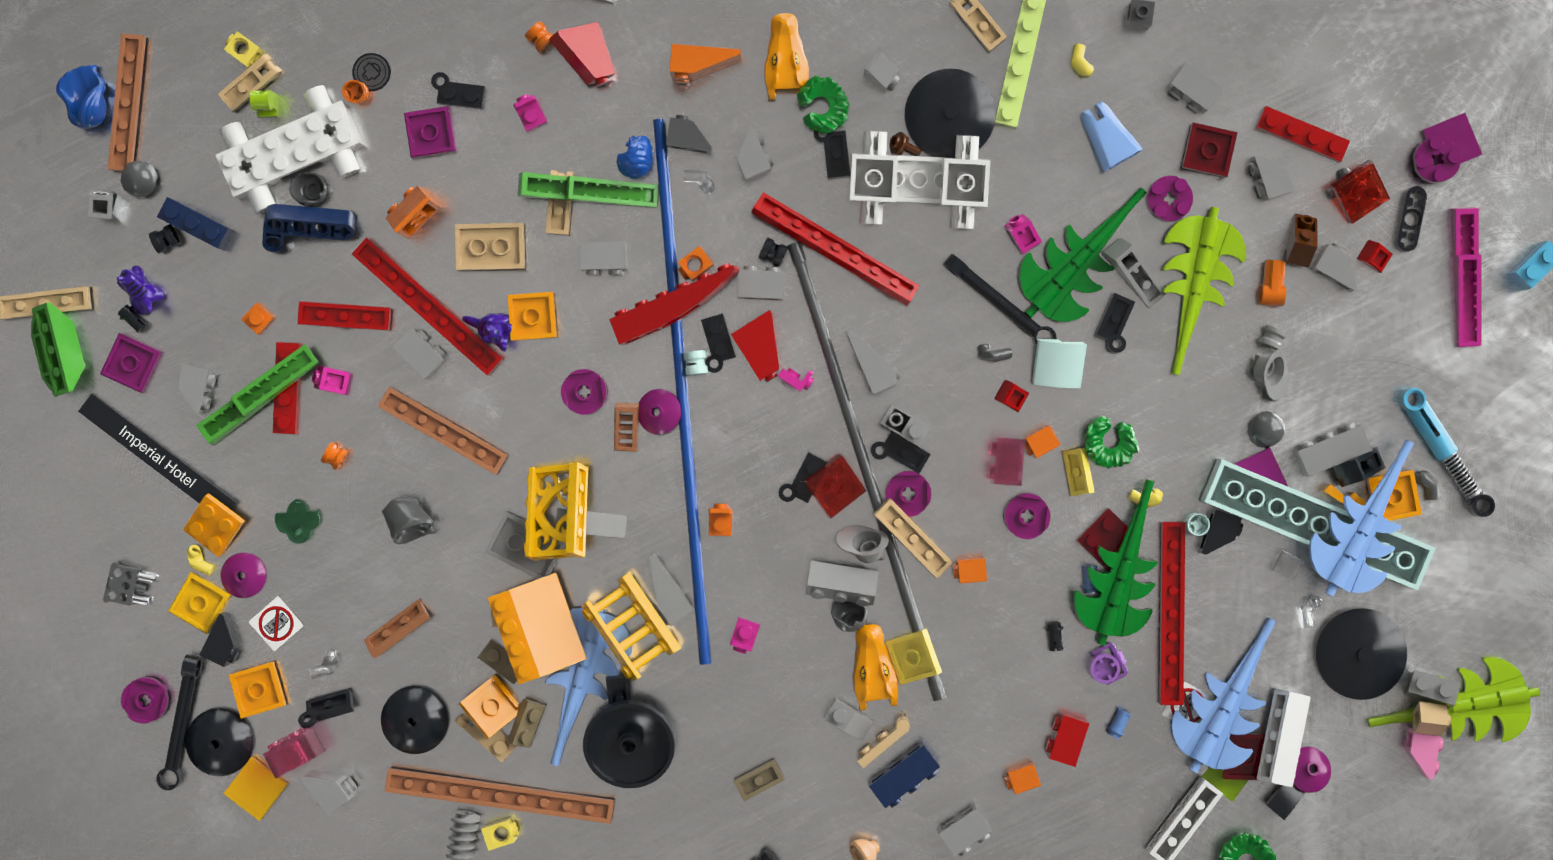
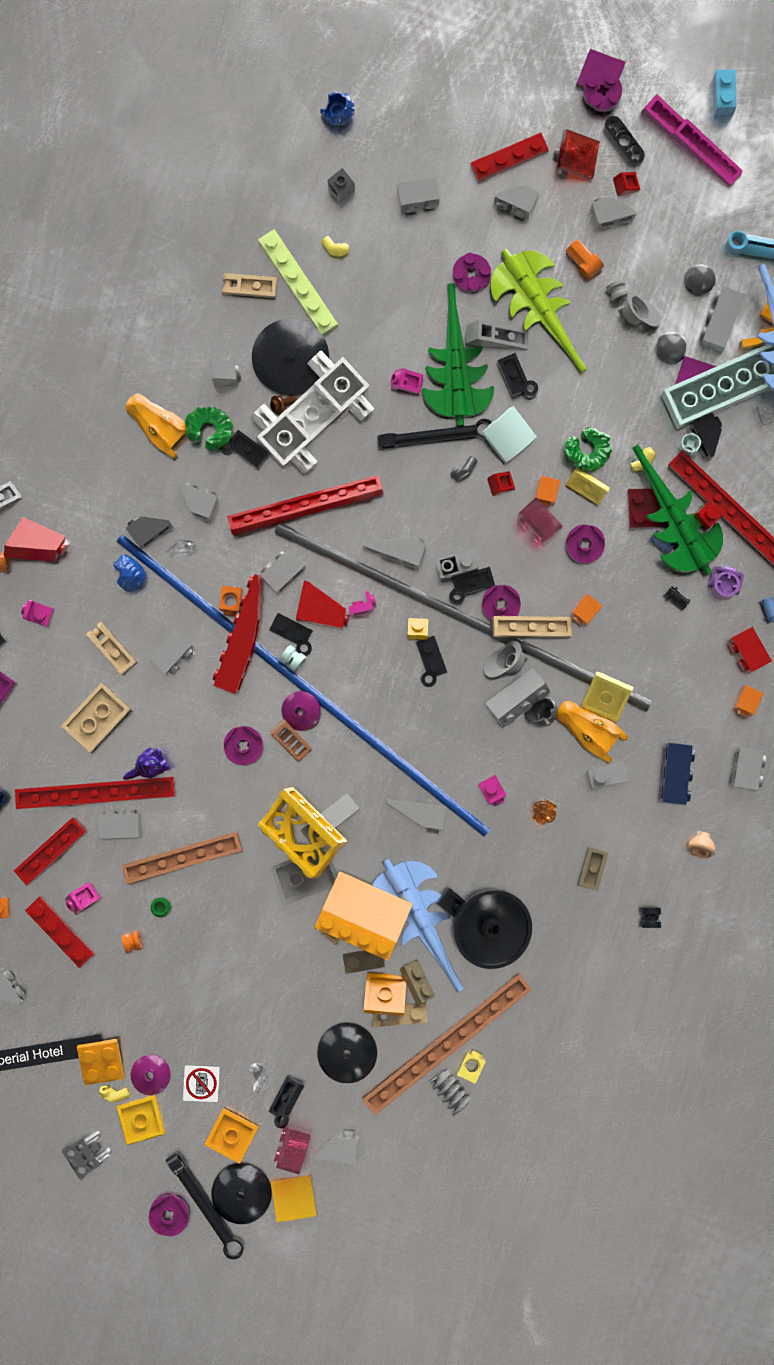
camera: 40 degrees left, 5 degrees down
bright green slope [196,344,319,446] -> none
black slope [199,612,239,667] -> none
clear green plate [274,499,320,544] -> none
nougat plate [364,599,430,659] -> none
dark grey piece [382,497,435,544] -> none
orange slope [385,186,440,239] -> none
light orange plate [507,292,557,341] -> none
bright green slope [517,172,659,208] -> none
yellow fence [581,572,681,681] -> none
orange slope [669,44,742,84] -> none
orange bracket [709,504,732,536] -> none
black wheel [758,237,788,267] -> none
clear red plate [803,454,866,519] -> none
tan plate [857,717,910,768] -> none
light blue piece [1082,101,1143,172] -> none
dark red plate [1182,122,1238,178] -> none
reddish brown slope [1286,213,1318,268] -> none
black slope [1333,447,1386,487] -> none
none -> green plate [150,898,171,918]
none -> yellow plate [408,618,428,640]
none -> clear orange gear [533,799,557,825]
none -> dark grey hair [684,264,716,294]
none -> red plate [694,501,722,529]

